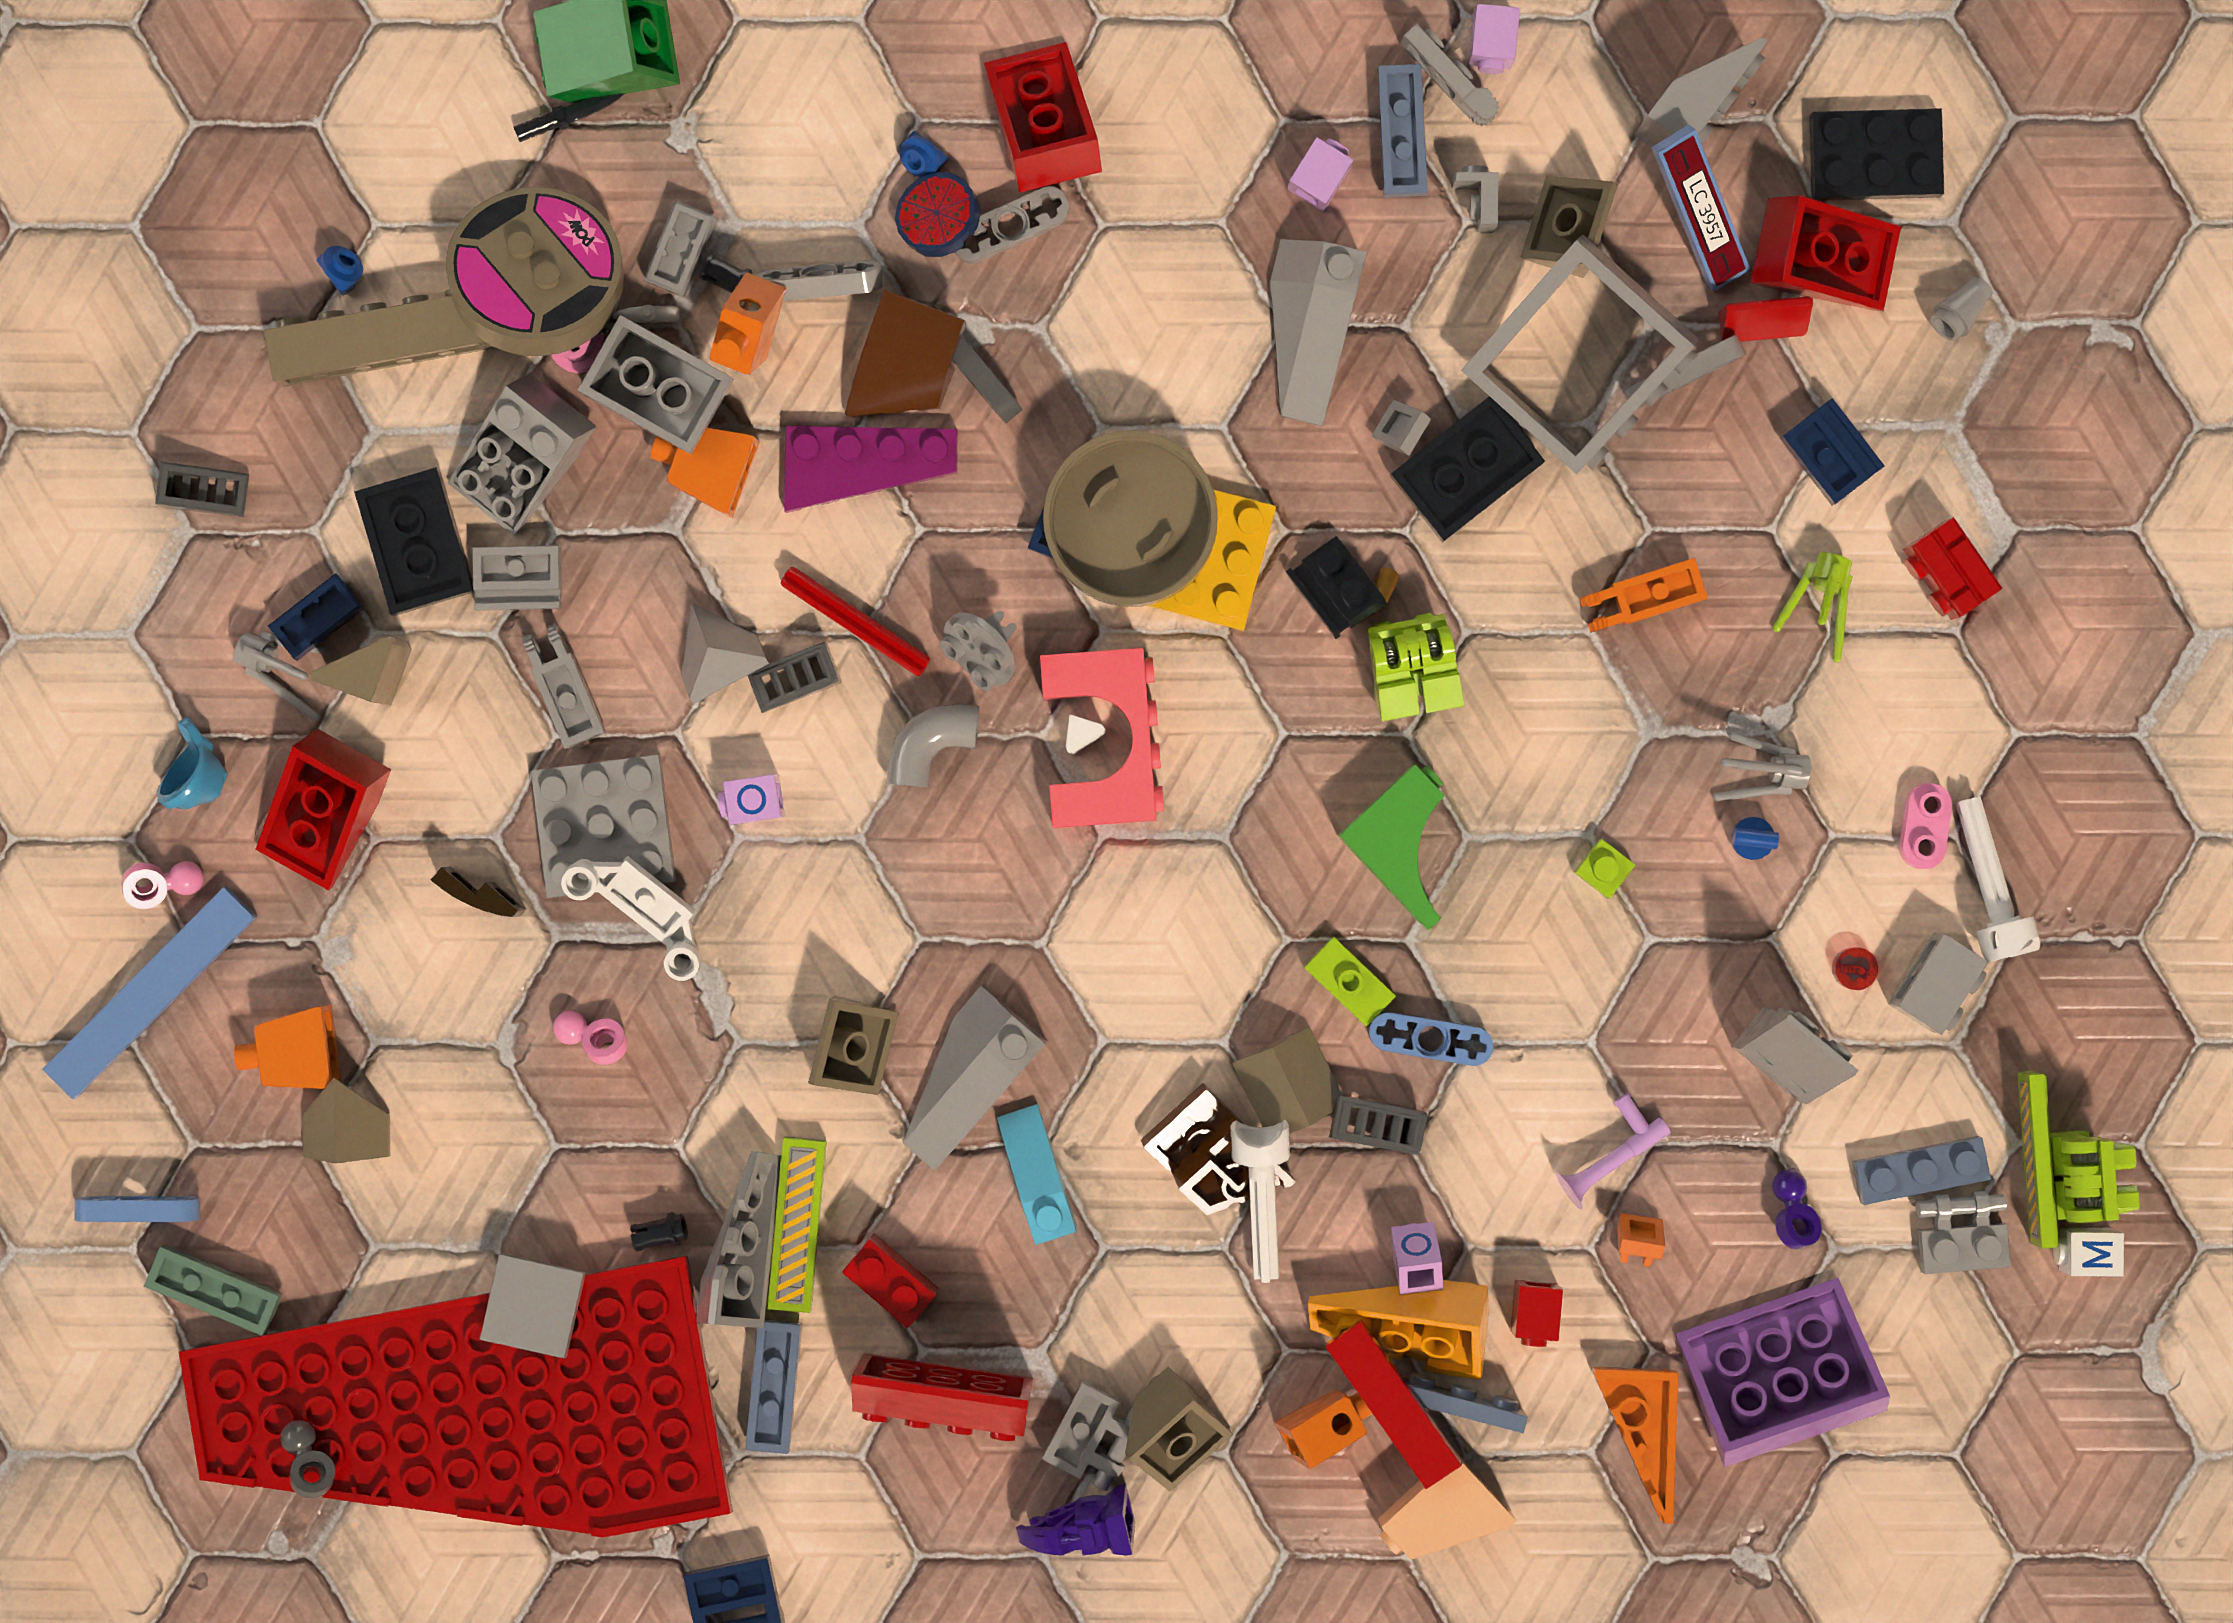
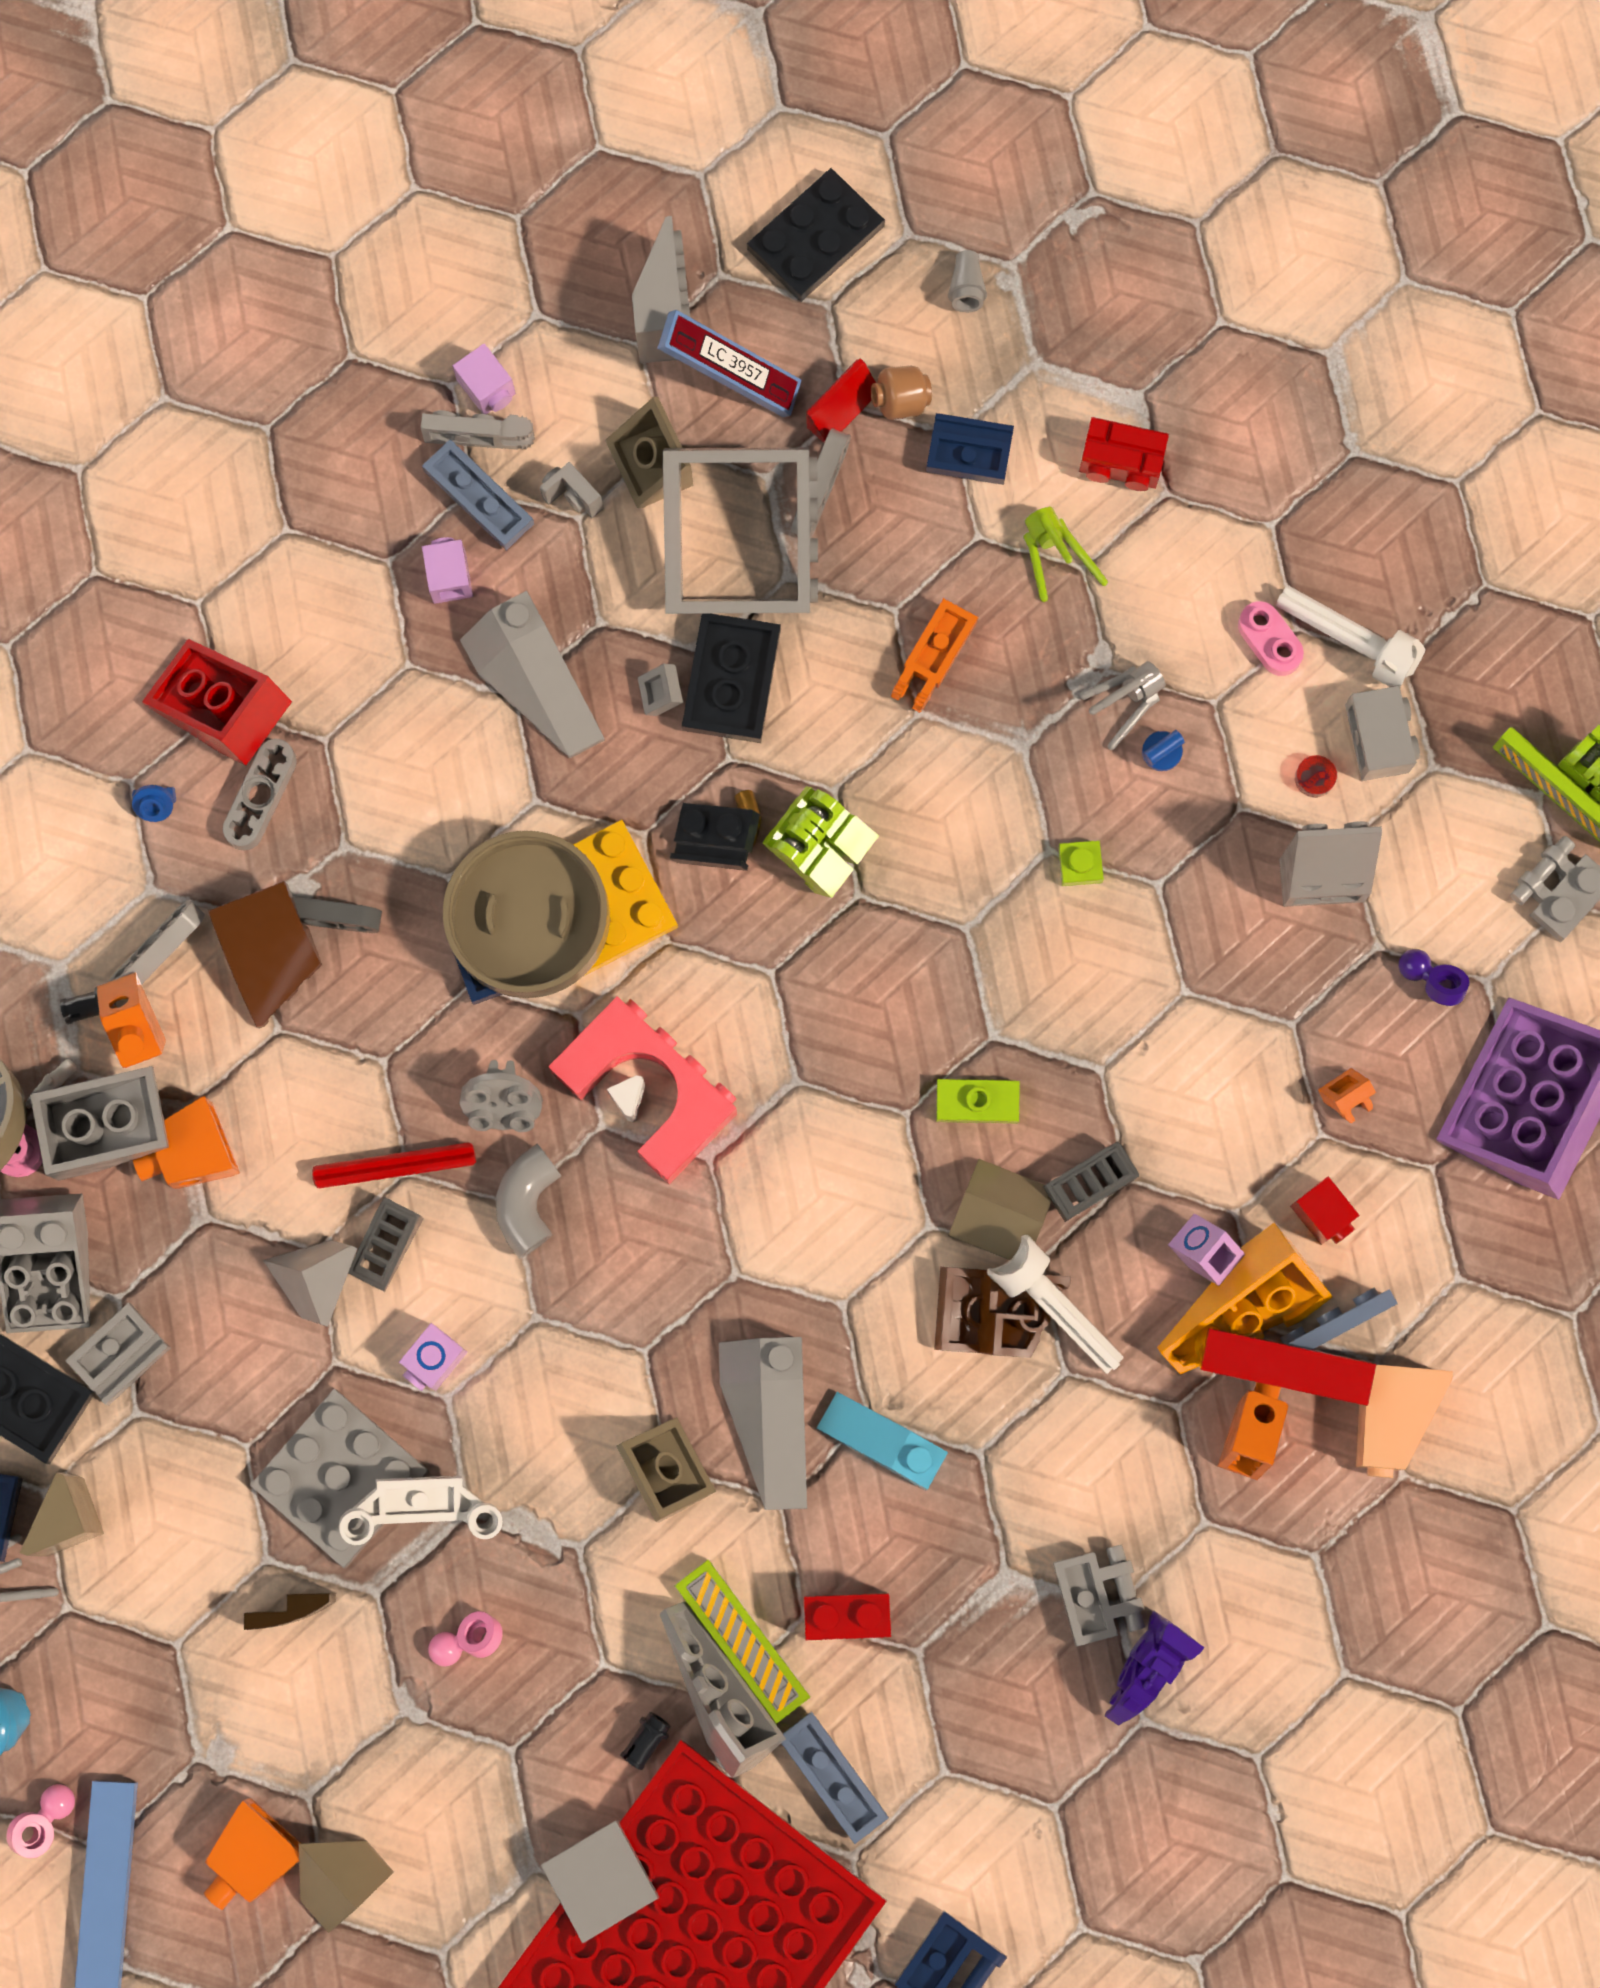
camera: 40 degrees left, 10 degrees down
red slope [255,728,391,891] -> none
light grey hinge [522,623,606,749] -> none
light grey plate [643,200,717,298] -> none
magenta wing [784,426,958,513] -> none
red slope [851,1353,1033,1441] -> none
tile [895,172,981,257] -> none
dark tan slope [1125,1367,1233,1492] -> none
bright green arch [1337,765,1445,930] -> none
medium blue beam [1368,1012,1493,1066] -> none
lavender piece [1555,1093,1671,1210] -> none
orange wing [1593,1367,1679,1524] -> none
red slope [1750,196,1901,311] -> none
sand blue plate [1852,1136,1991,1205] -> none
none -> medium nougat head [871,365,932,420]

